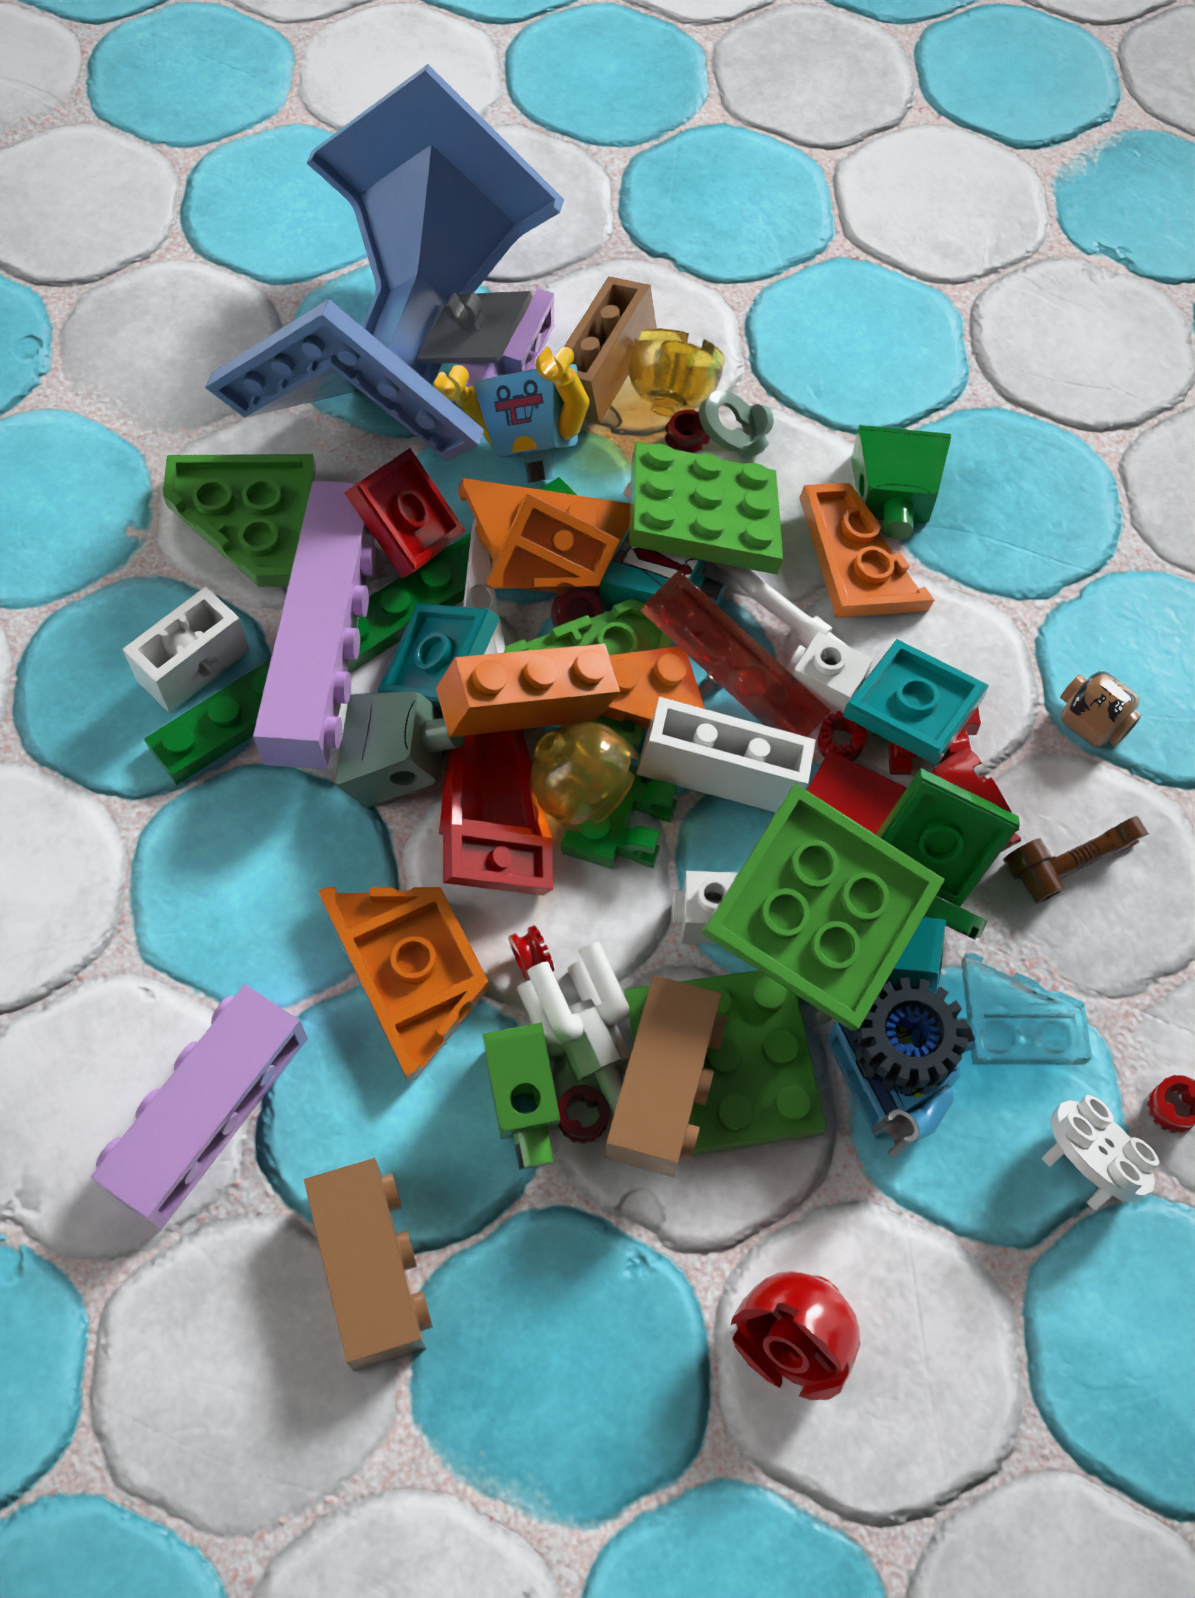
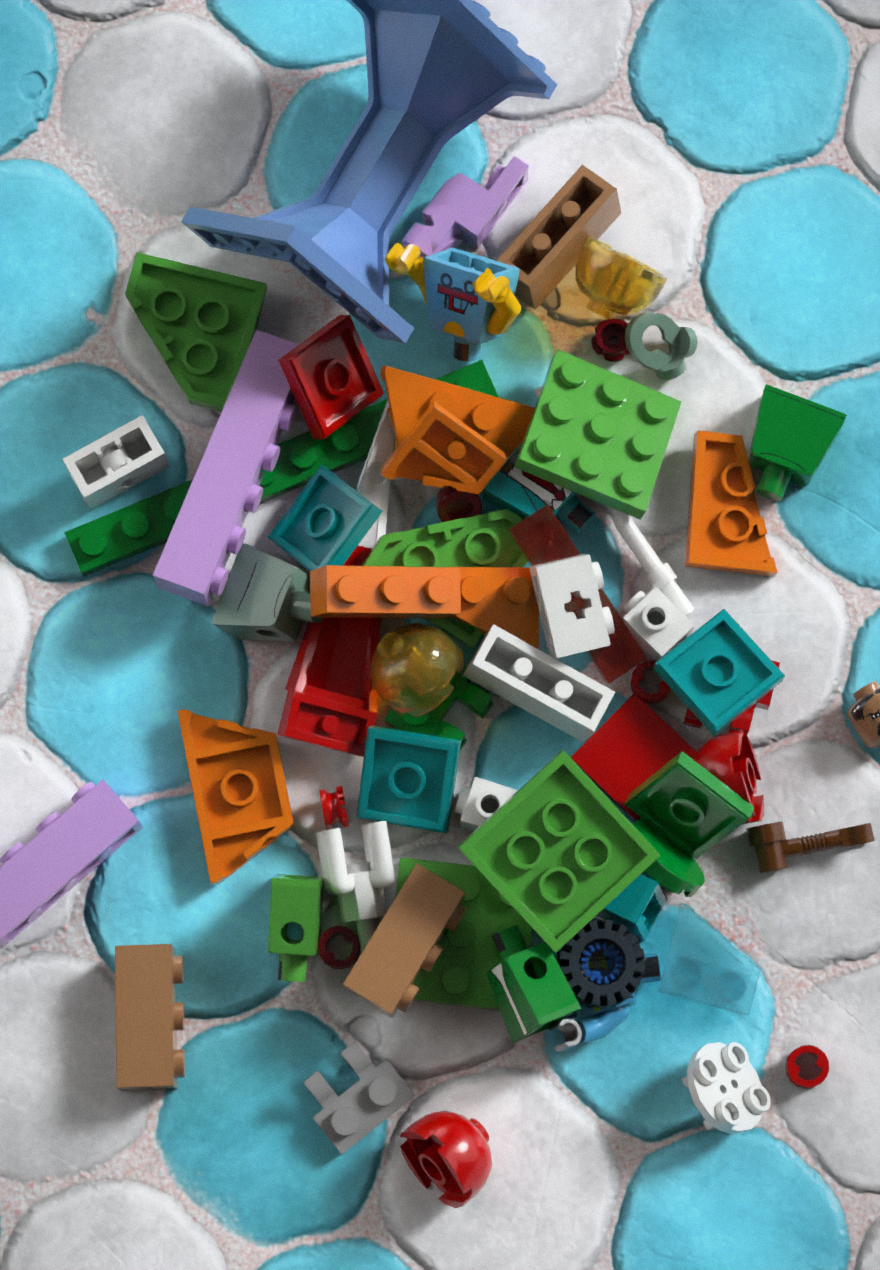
camera: 20 degrees right, 15 degrees up
dark grey piece [416,291,533,364] -> none
none -> light grey plate [303,1041,415,1155]
none -> teal tile [356,725,461,833]
none -> green torso [487,925,581,1043]
none -> white brick [529,554,615,658]

